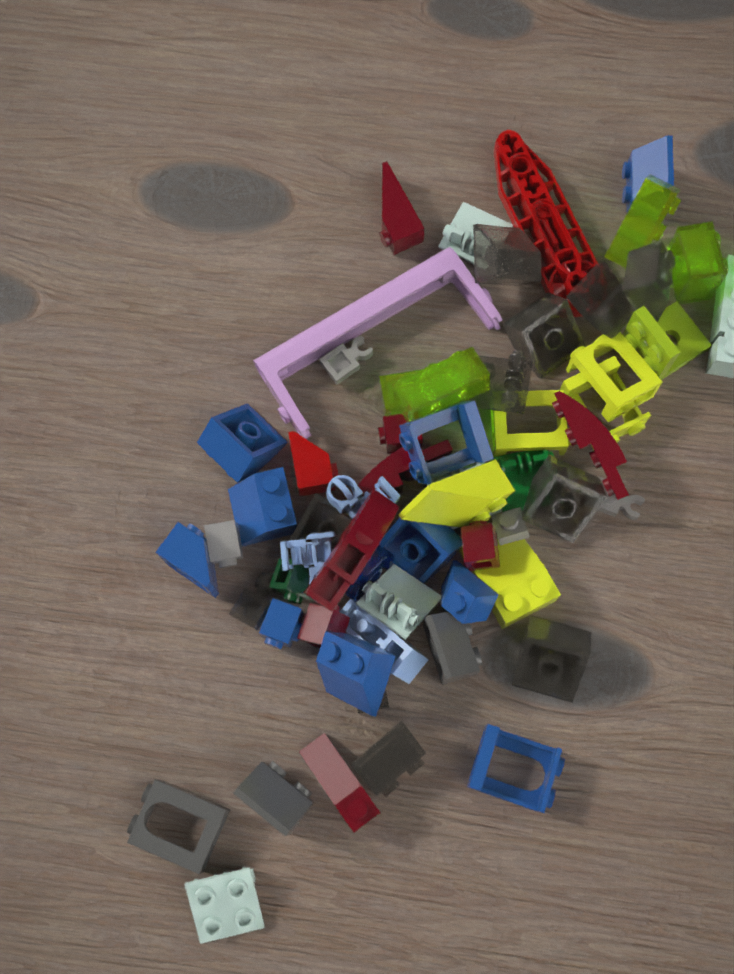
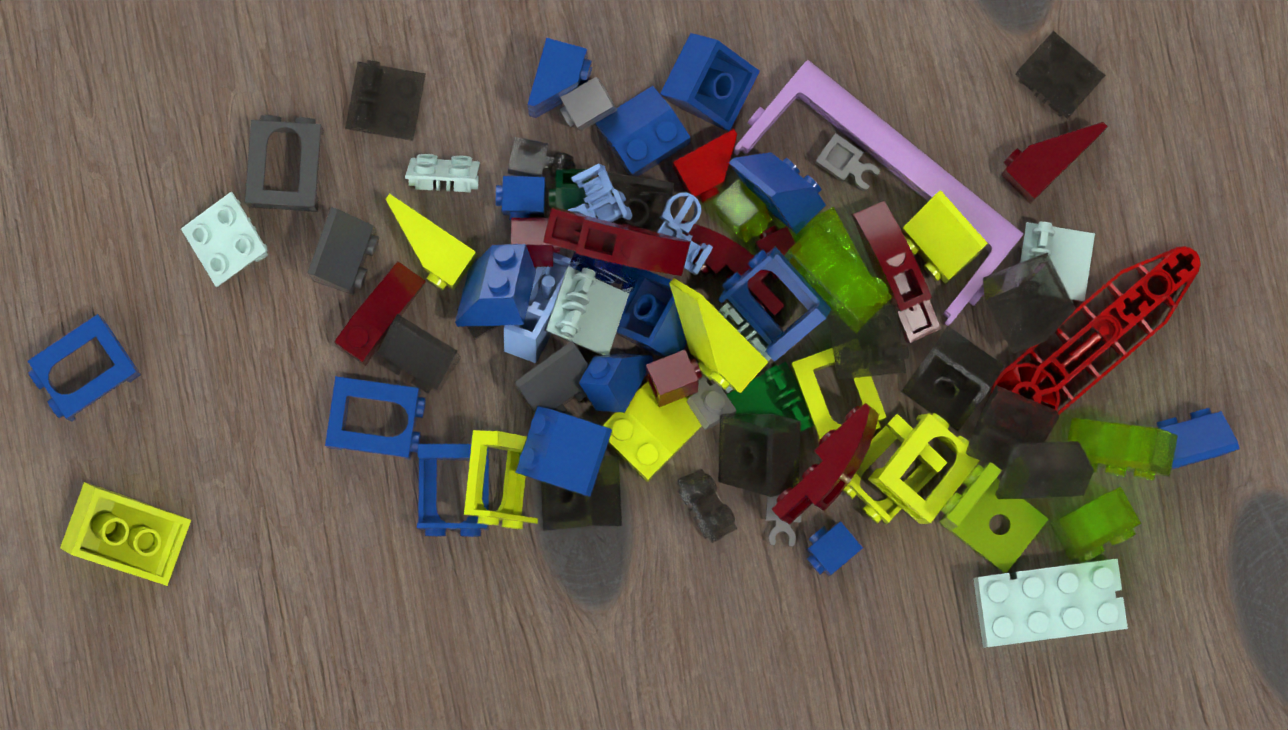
camera: 65 degrees right, 10 degrees up
none -> blue panel [325,376,426,460]
none -> clear smoke hinge [345,60,426,141]
none -> neon yellow slope [386,193,477,290]
none -> light aqua hinge [405,154,480,193]
none -> neon yellow panel [464,430,538,529]
none -> blue slope [515,406,612,497]
none -> clear smoke hinge [677,469,737,543]
none -> clear neon green brick [713,179,771,243]
none -> blue slope [729,152,826,234]
none -> blue brick [806,521,863,576]
none -> dark red slope [851,201,941,343]
none -> neon yellow slope [901,190,988,284]
none -> clear smoke hinge [1015,31,1106,119]

